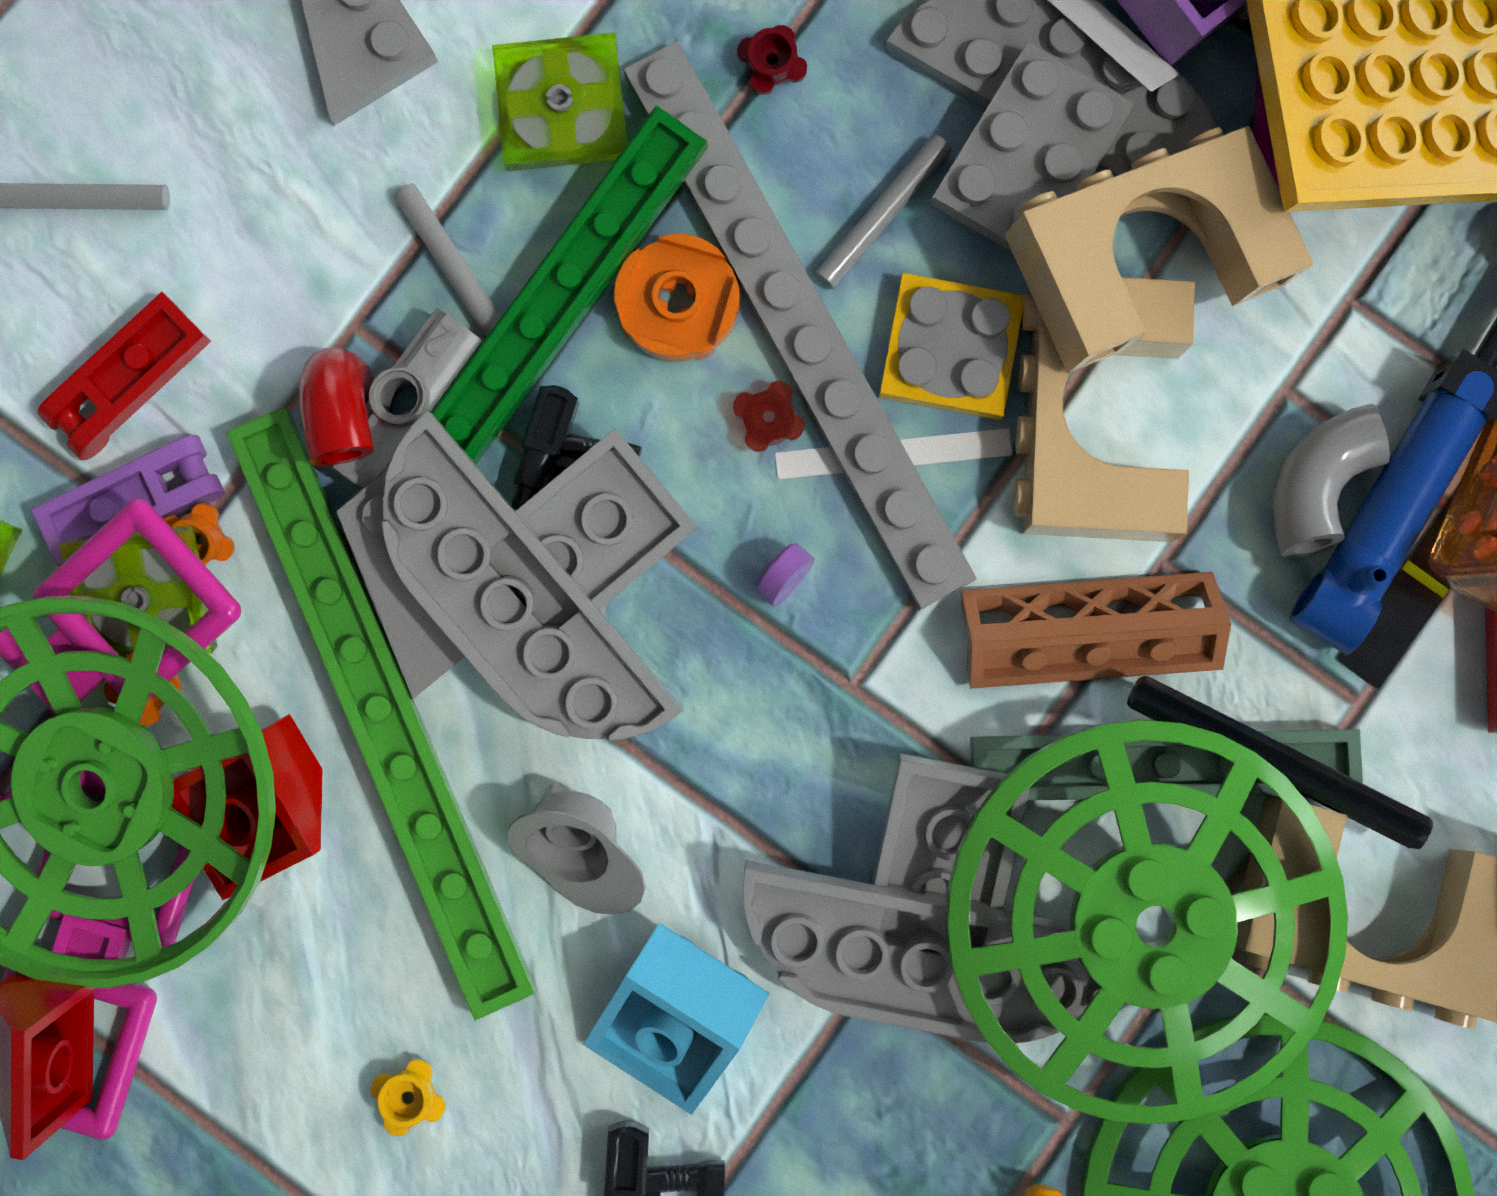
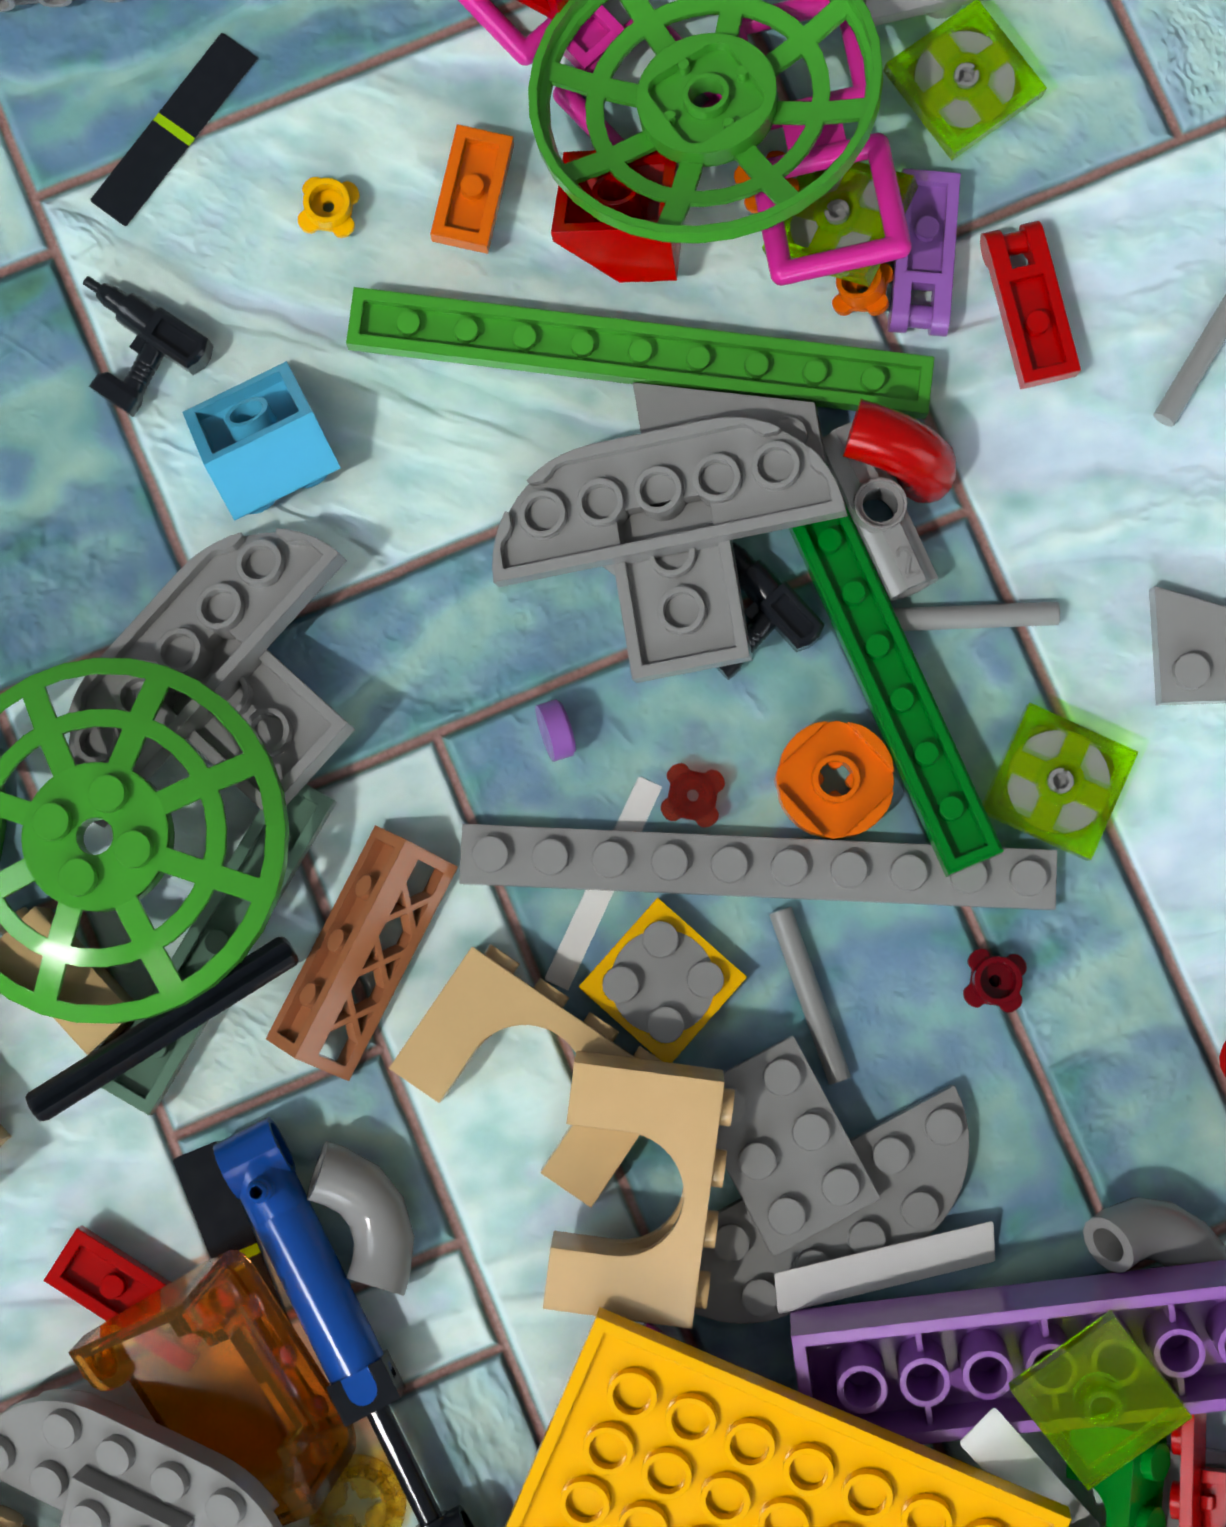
camera: 115 degrees right, 0 degrees up
light grey piece [506,783,646,915] -> none
none -> orange plate [430,124,514,254]

